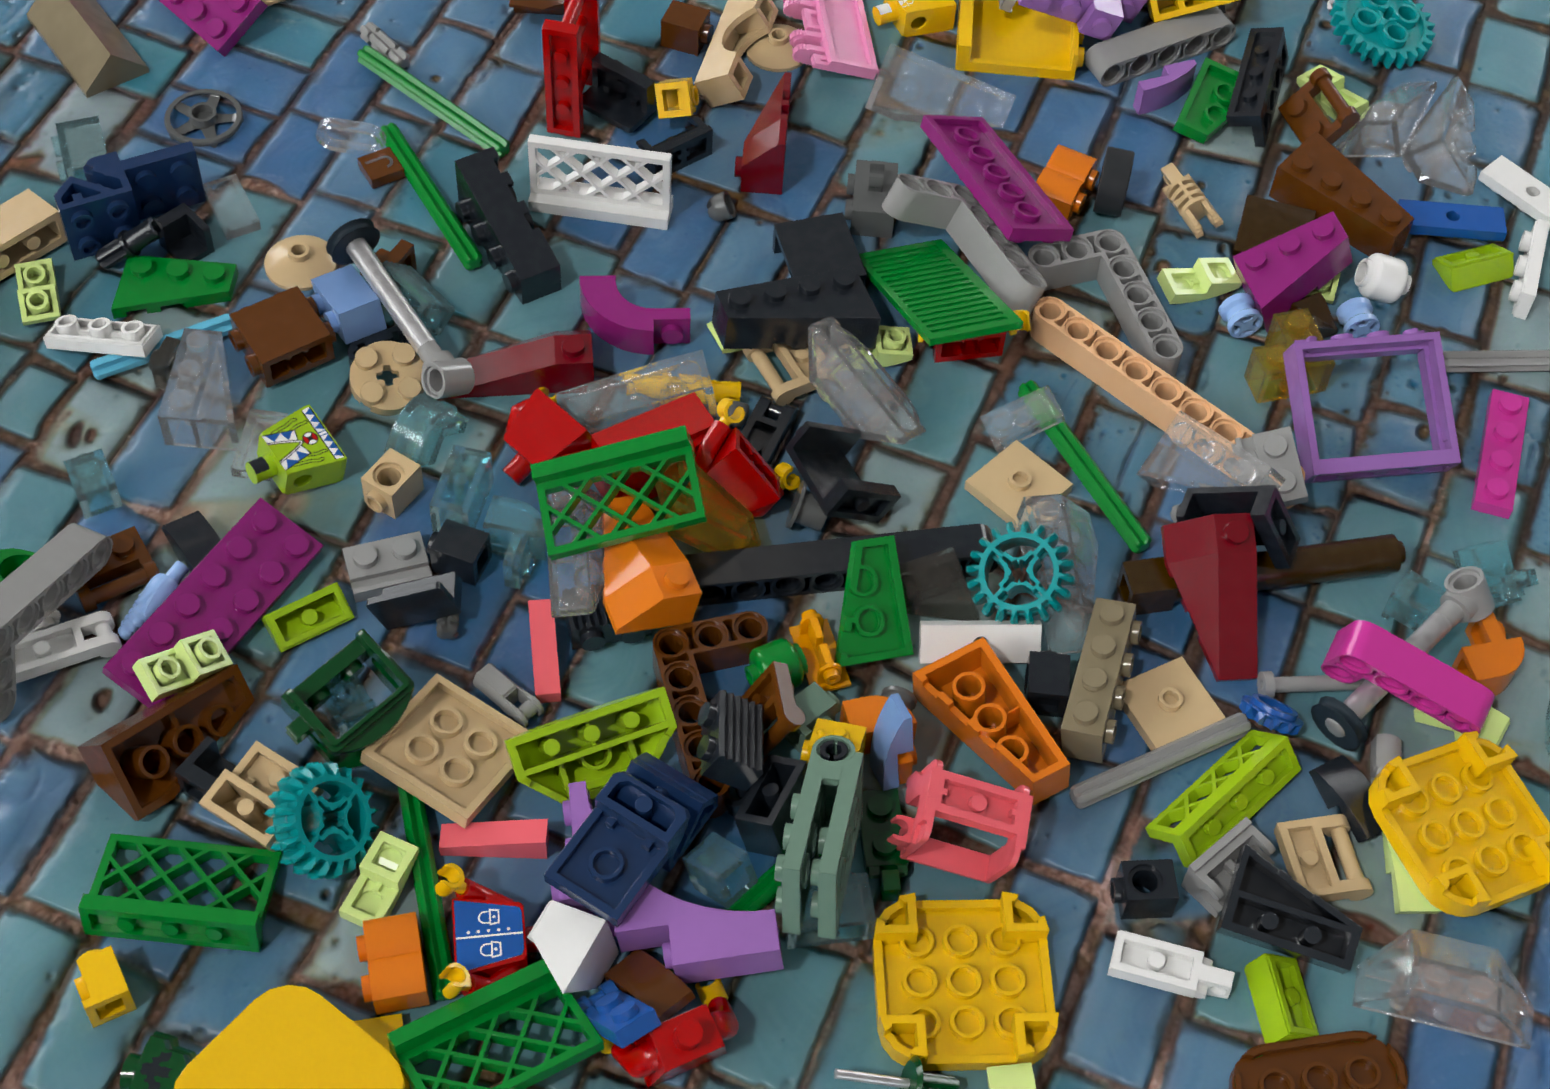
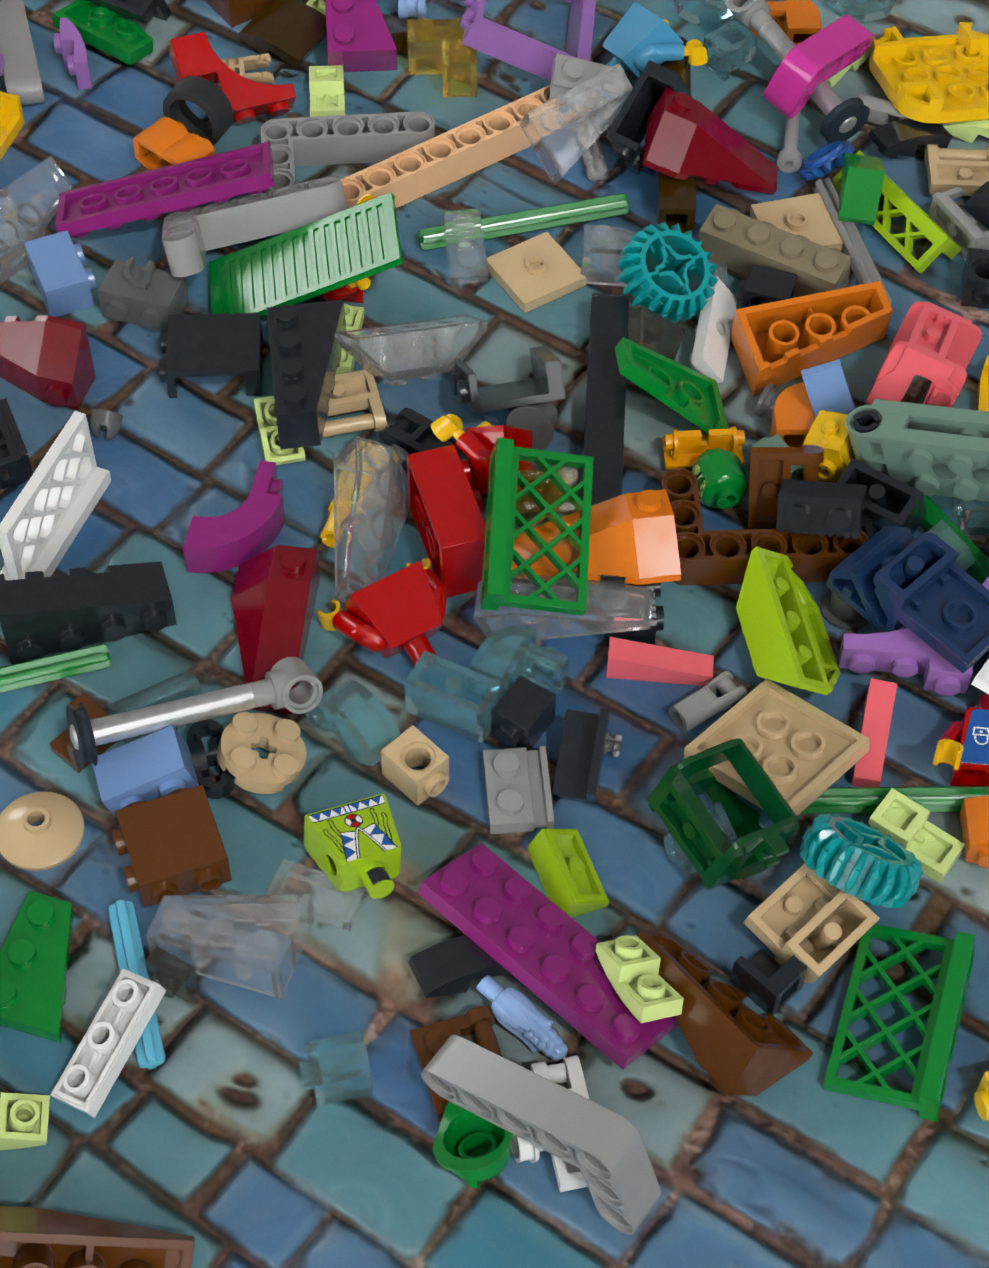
camera: 75 degrees left, 0 degrees up
light blue wheel [1218,293,1263,338] -> none
none -> medium blue brick [24,230,97,317]
none -> red arch [169,31,296,124]
none -> dark azure torso [603,2,708,79]
none -> green slope [838,153,885,225]

